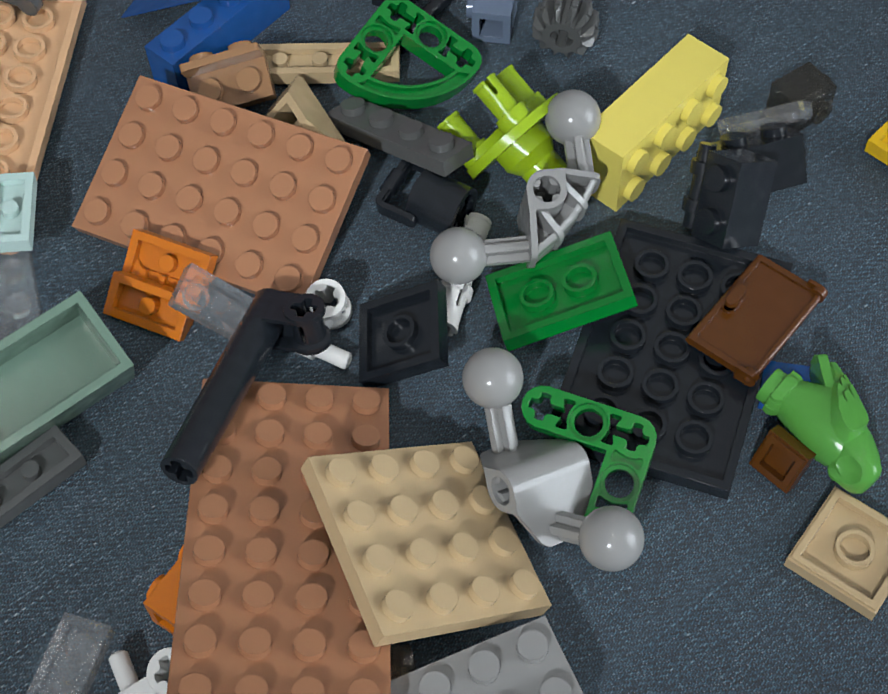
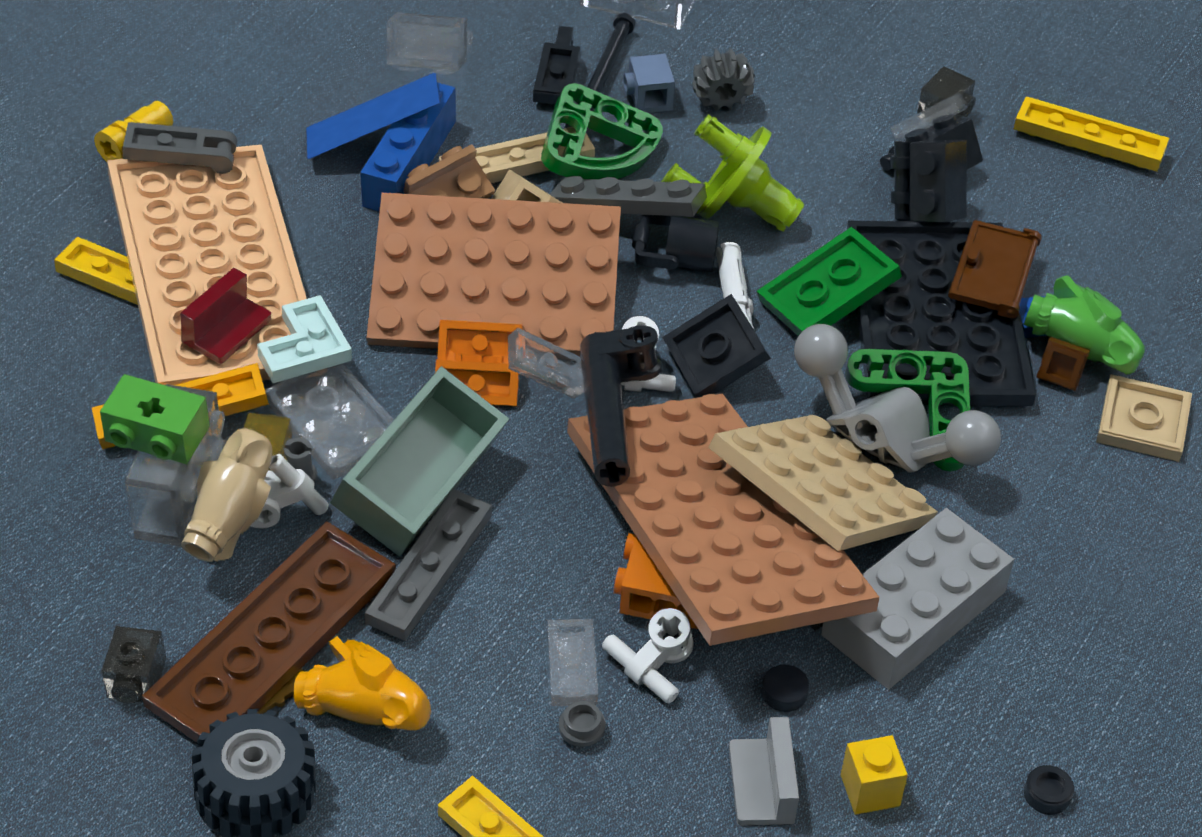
camera: 25 degrees left, 10 degrees down
light grey piece [429,89,601,285] -> none
light yellow brick [590,34,729,212] -> none

